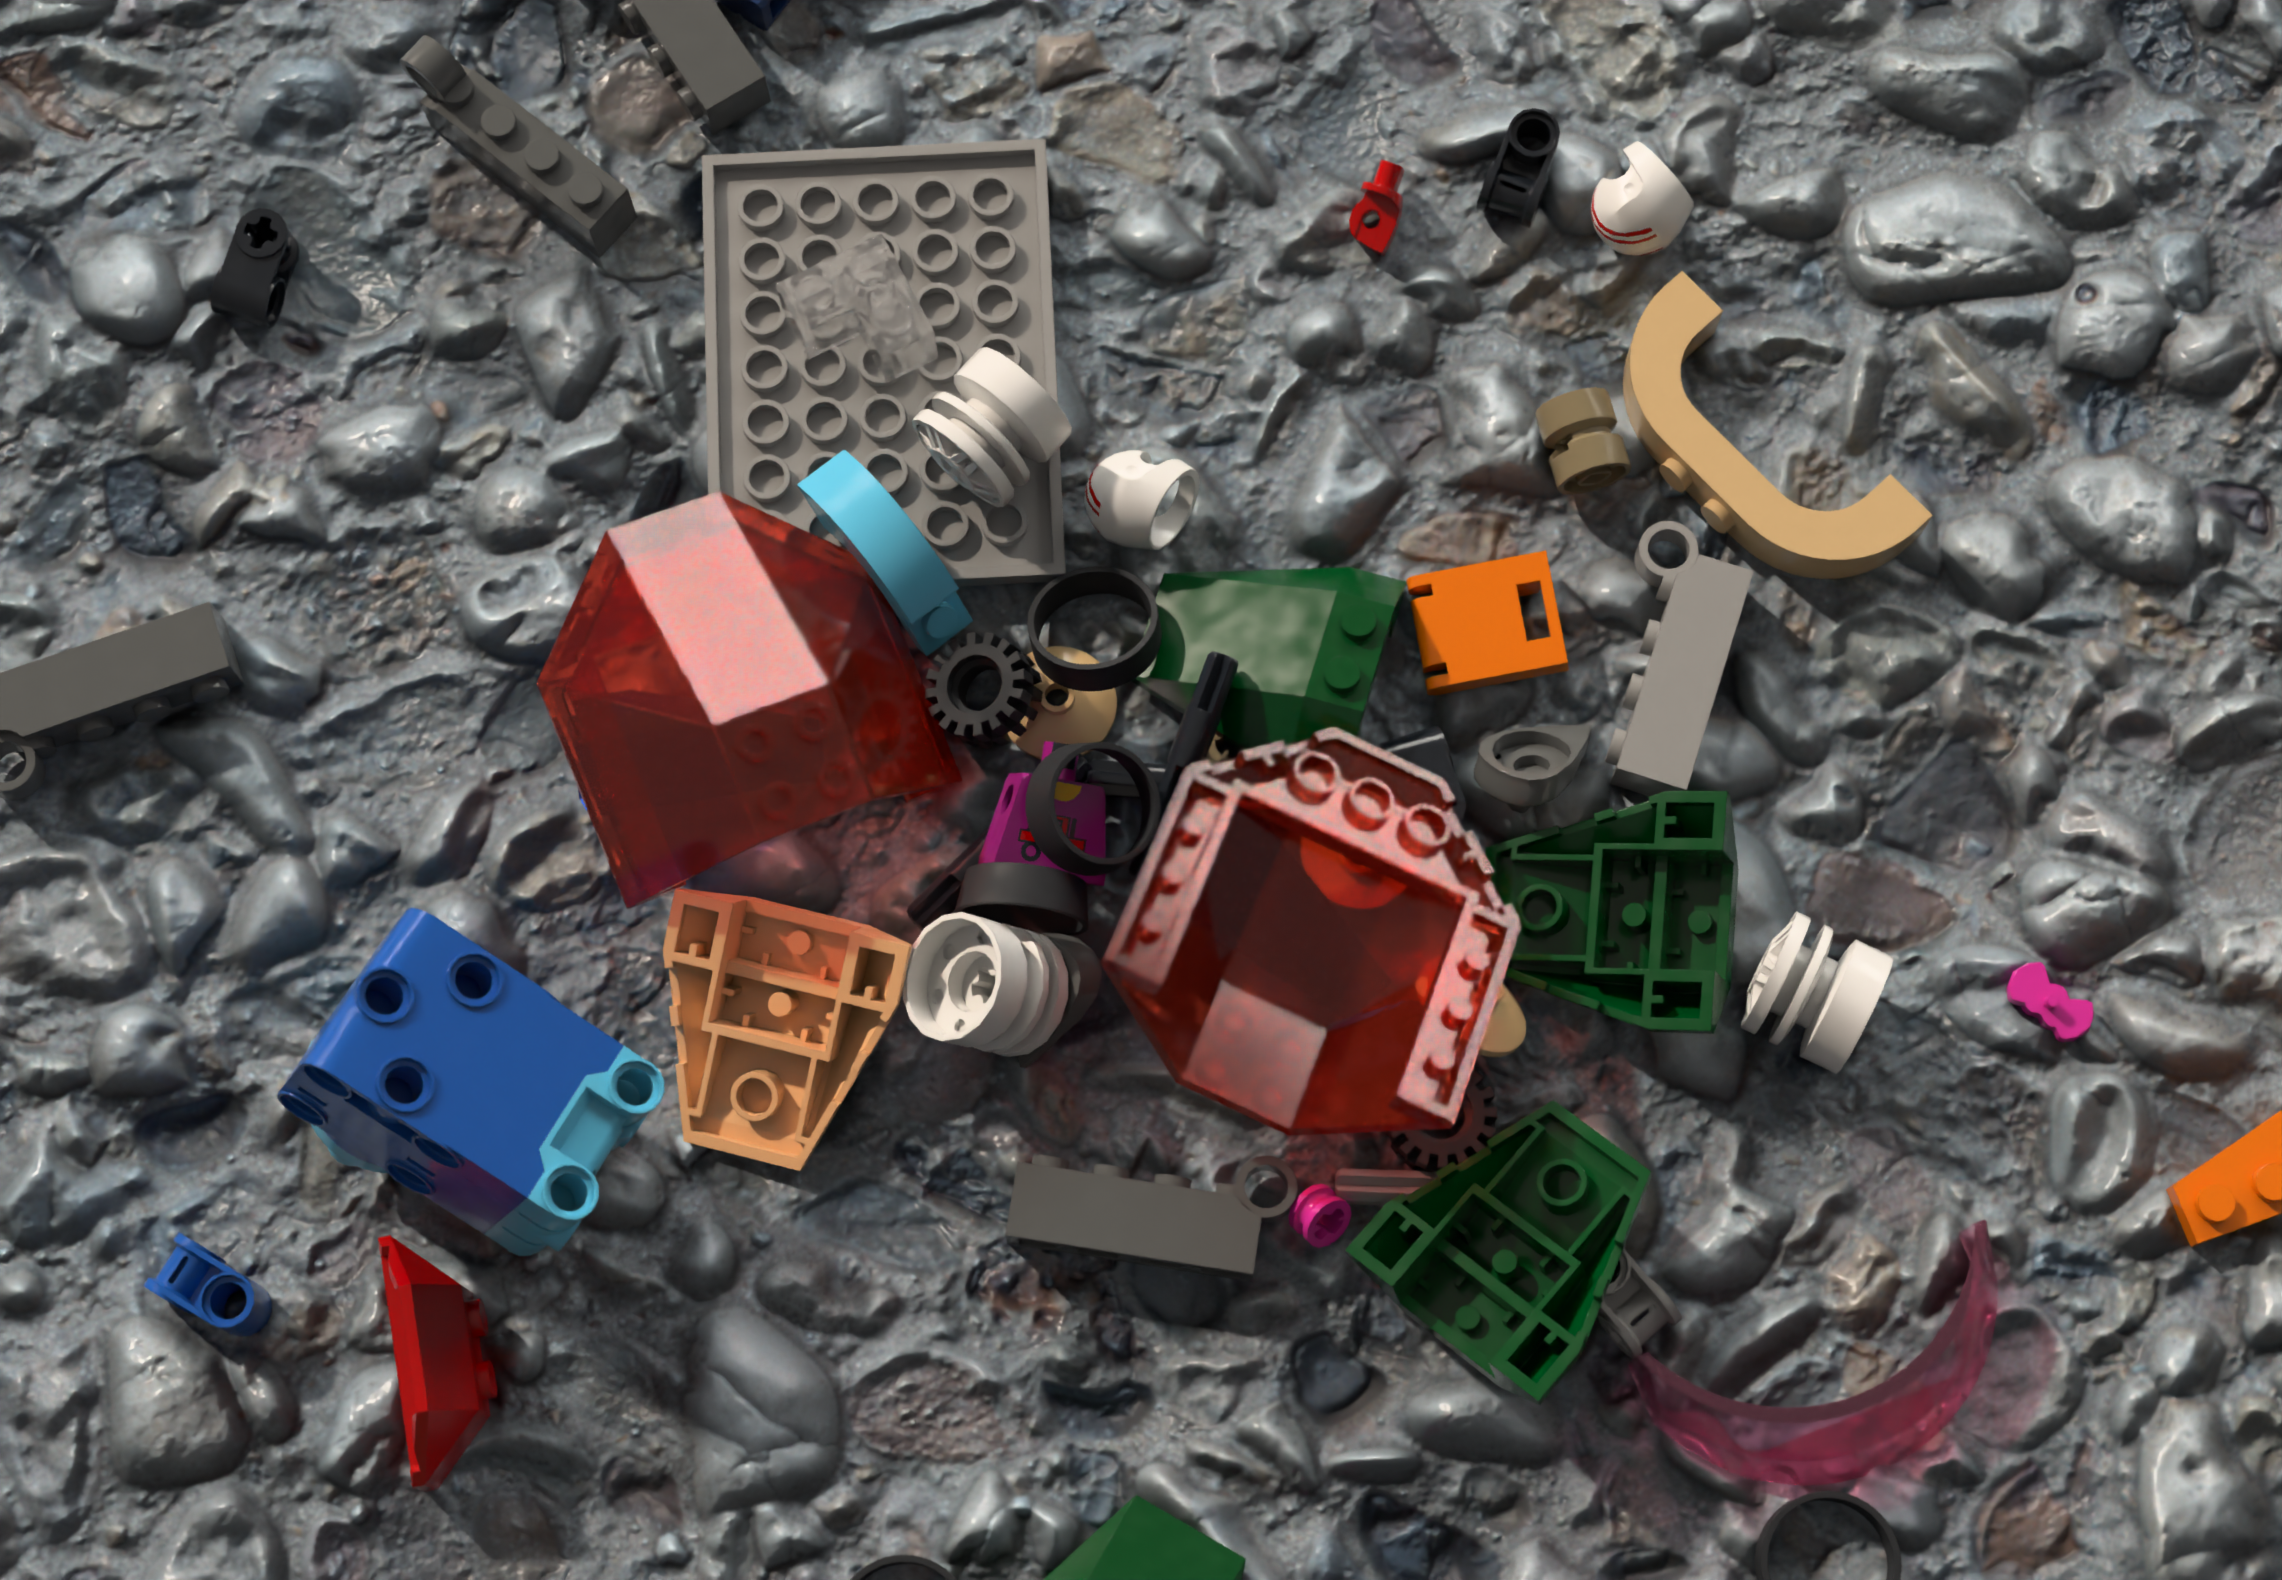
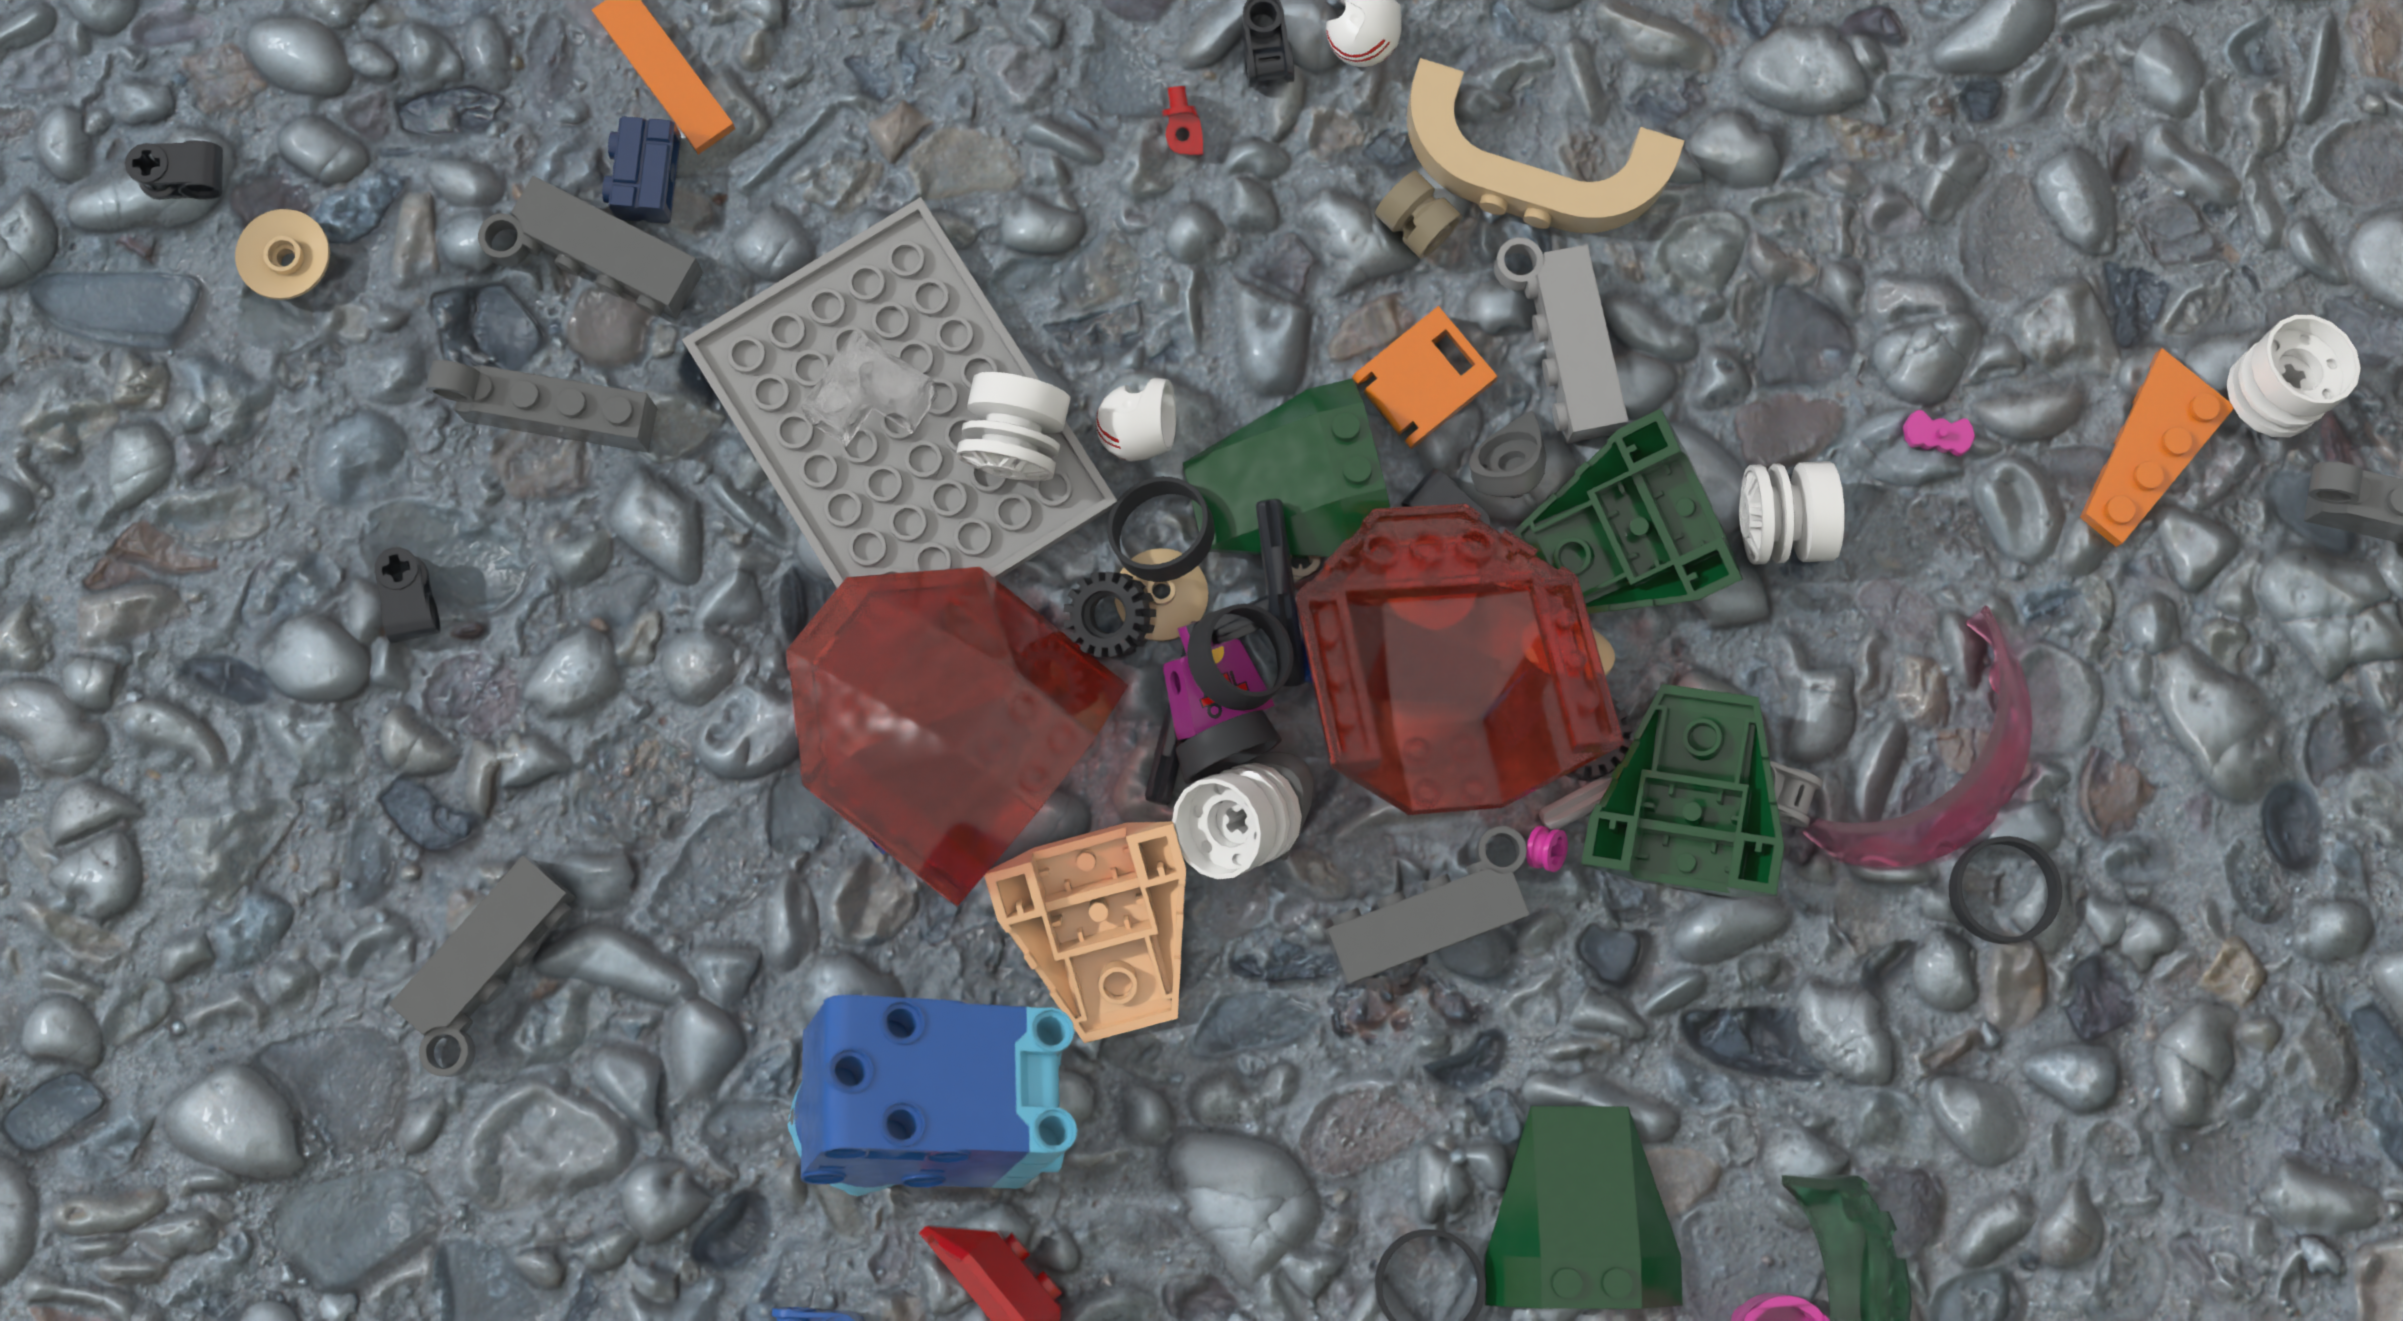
camera: 35 degrees left, 5 degrees up
medium azure arch [797,450,973,656] -> none

